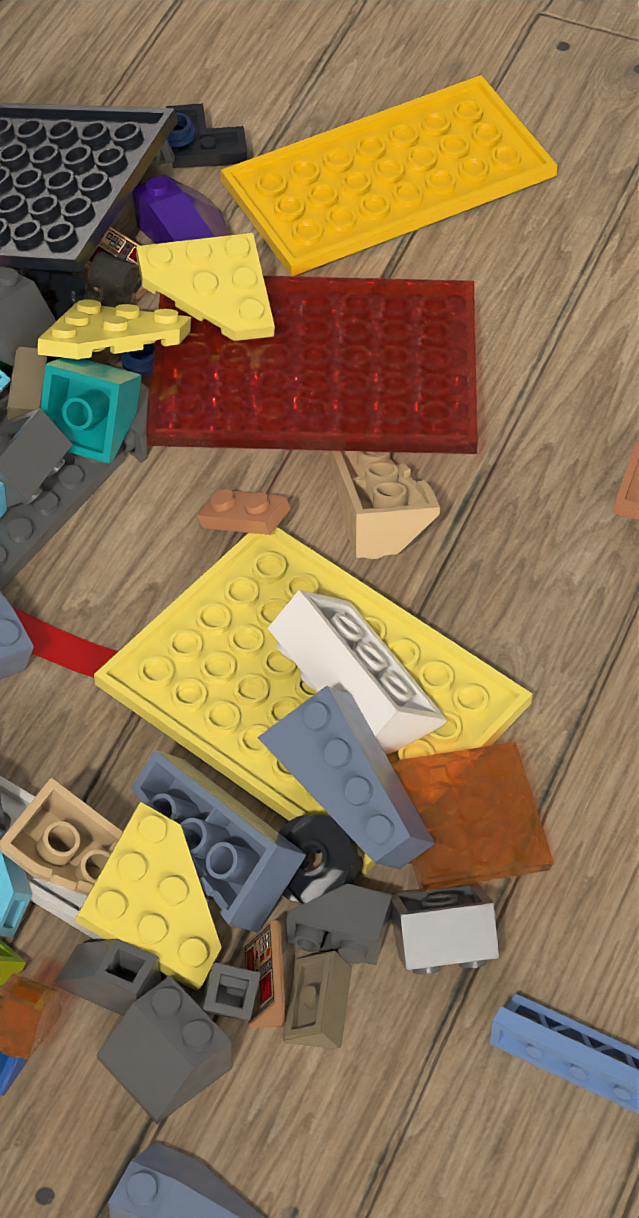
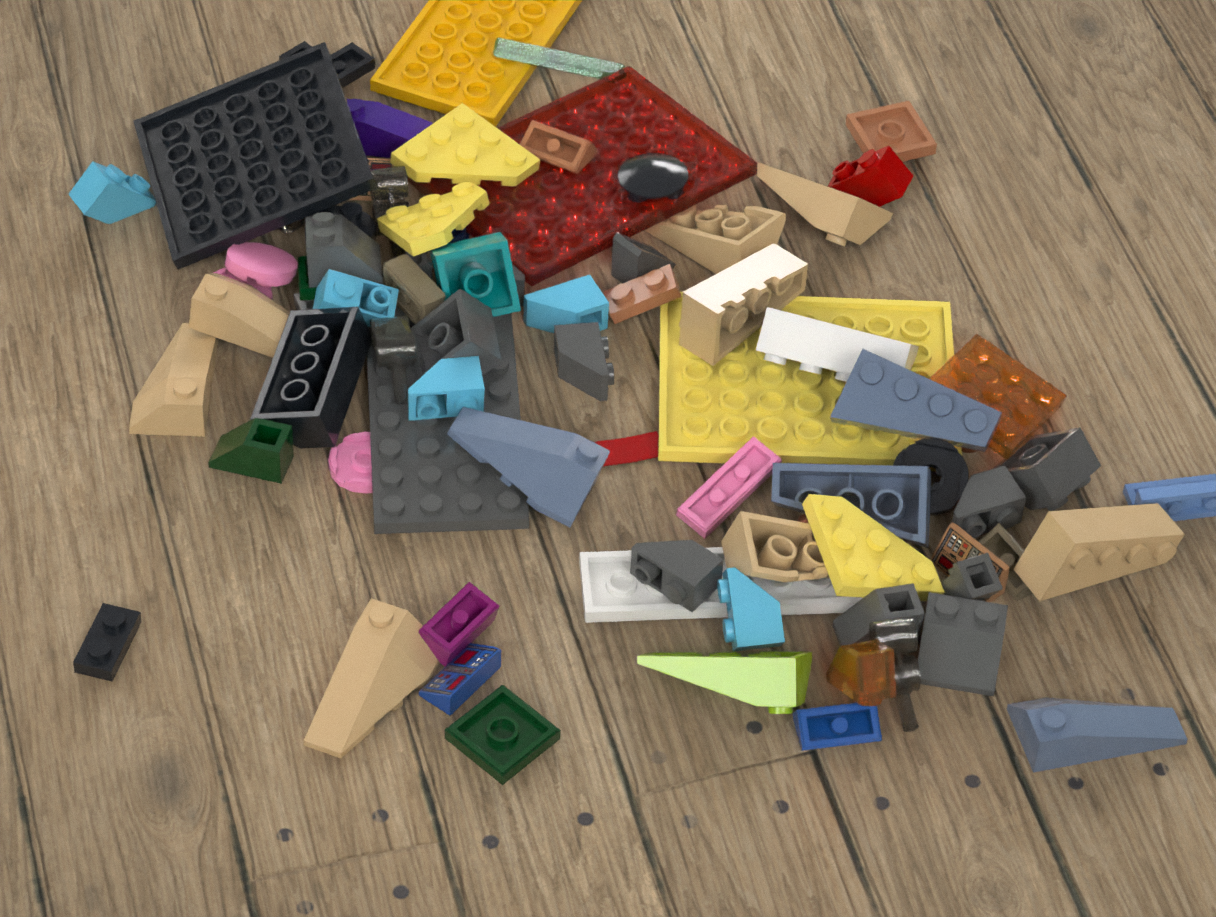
camera: 40 degrees left, 5 degrees down
none -> clear green axle [493,37,625,83]
none -> nougat slope [520,120,598,174]
none -> medium azure slope [523,275,609,333]
none -> dark grey slope [554,322,614,401]
none -> dark grey slope [611,233,676,283]
none -> black dish [618,153,688,203]
none -> bright pink tile [676,436,782,539]
none -> tan wedge [679,244,808,366]
none -> tan wedge [745,158,893,247]
none -> red slope [827,145,914,207]
none -> clear smoke beam [869,616,921,732]
none -> tan wedge [1013,503,1185,602]

